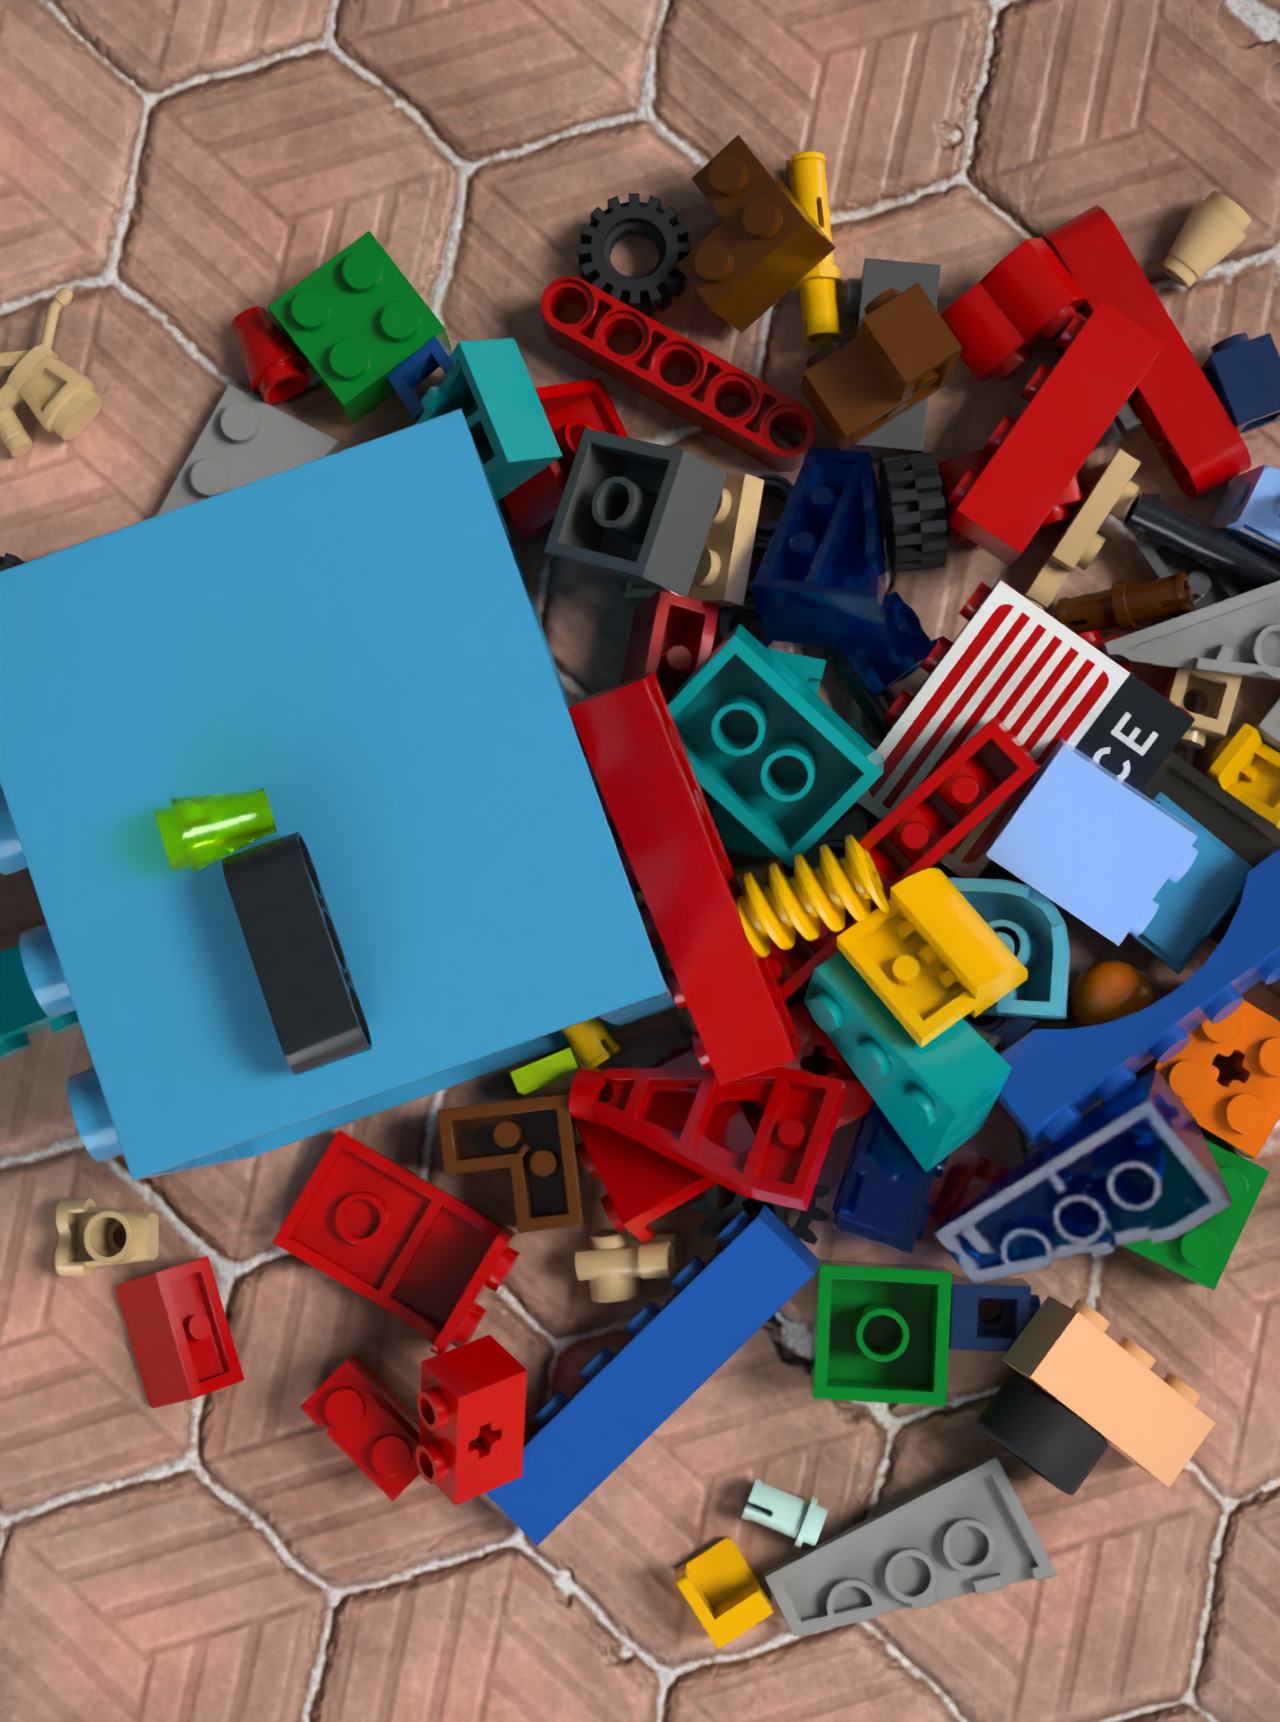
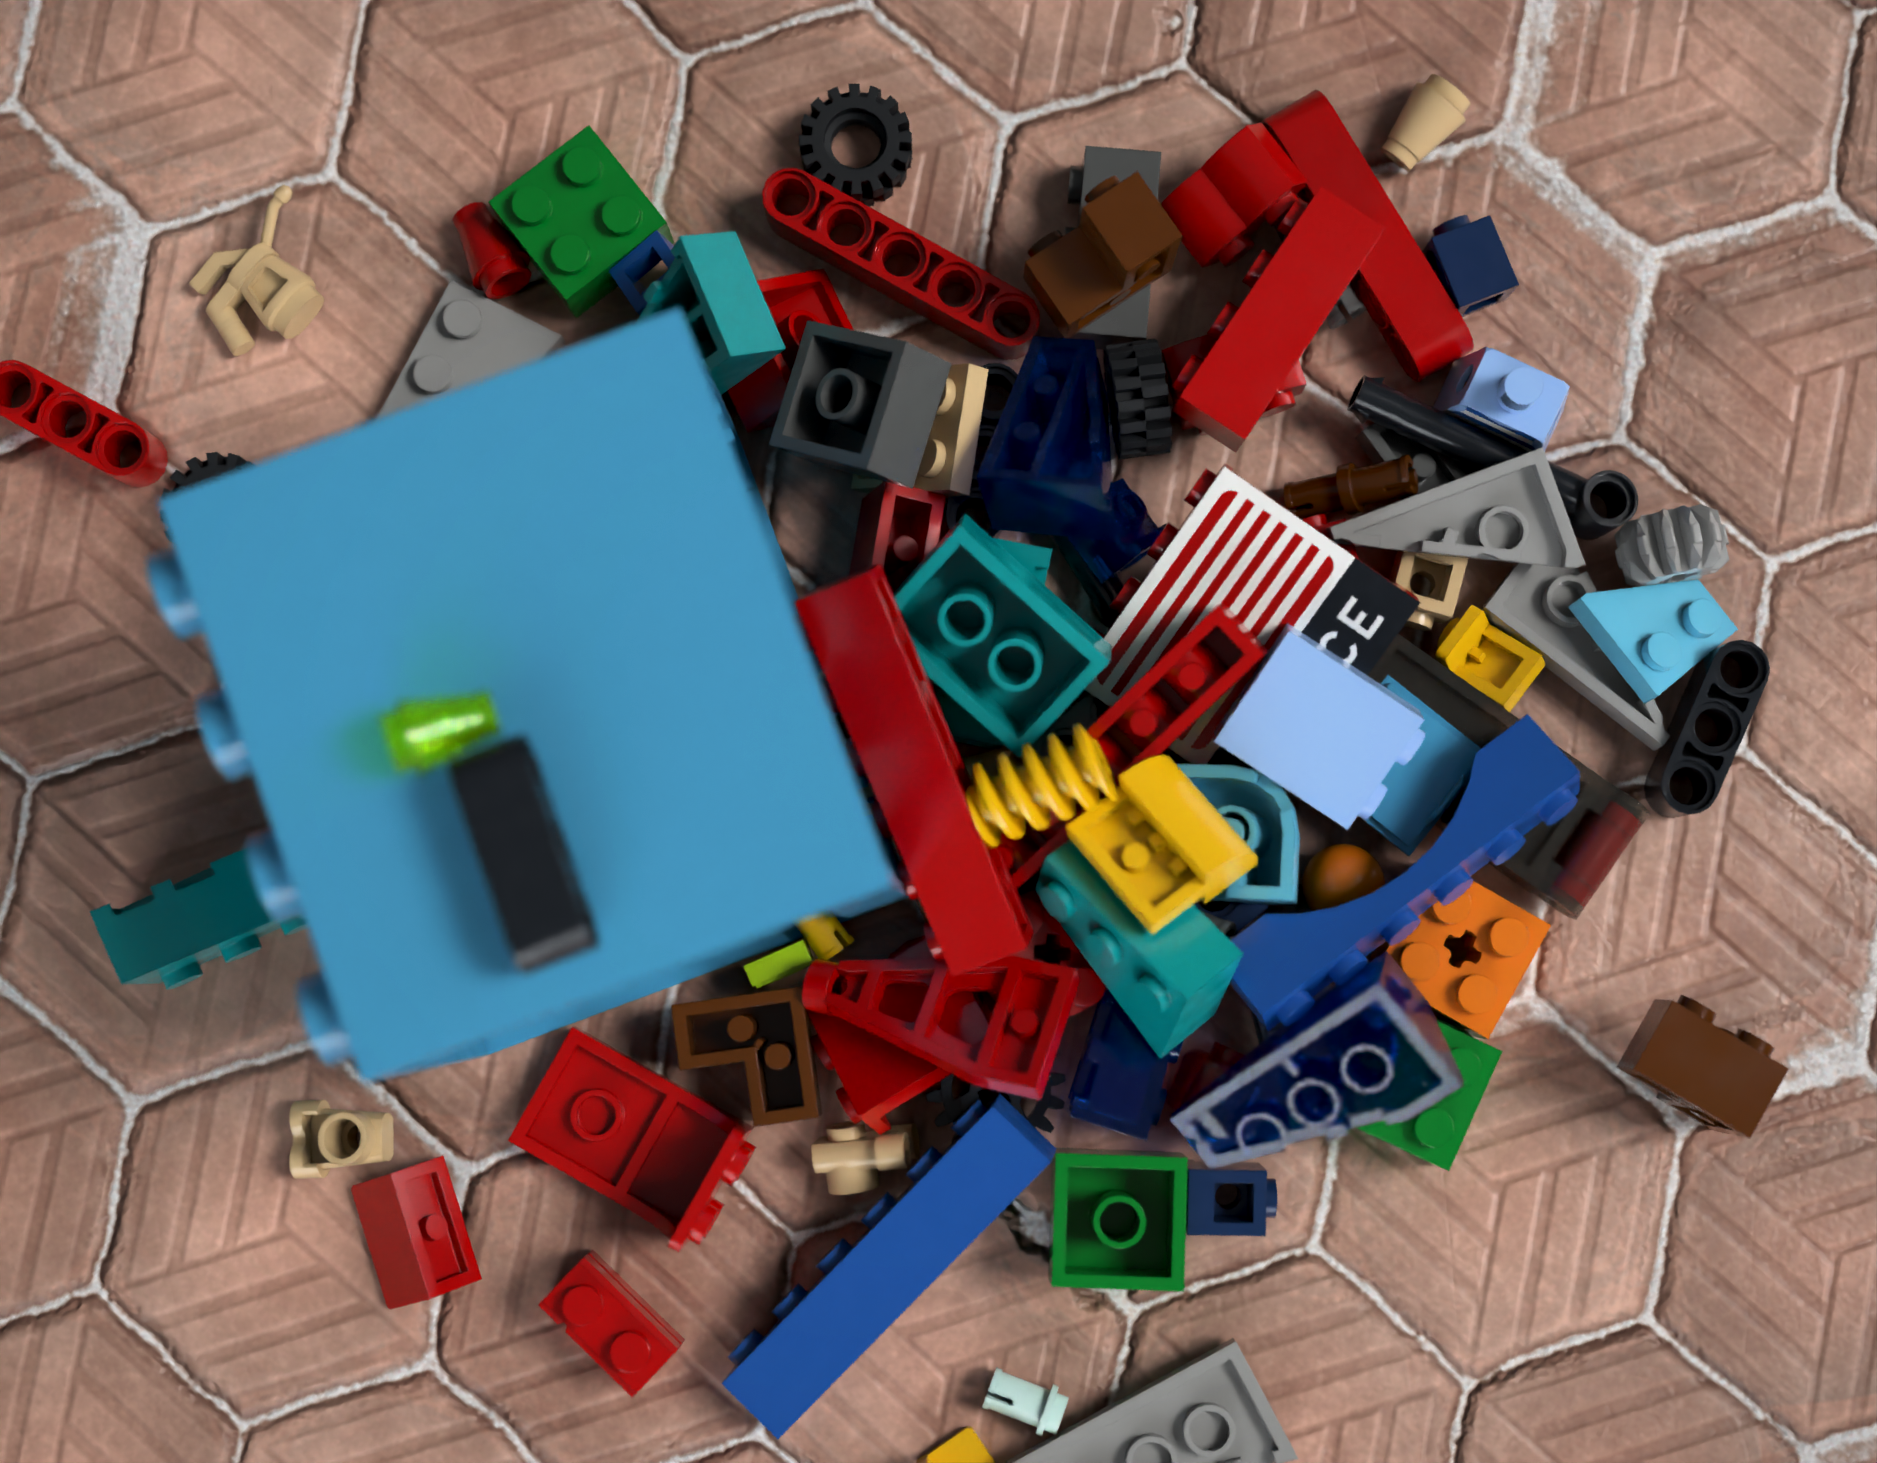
camera: 10 degrees left, 0 degrees up
red brick [415,1335,527,1505] -> none
reddish brown brick [677,135,836,333] -> none
yellow pin [786,151,843,346] -> none
black tyre [977,1374,1108,1495] -> none
light nougat brick [1002,1296,1215,1487] -> none
tan plate [1023,449,1141,610] -> none

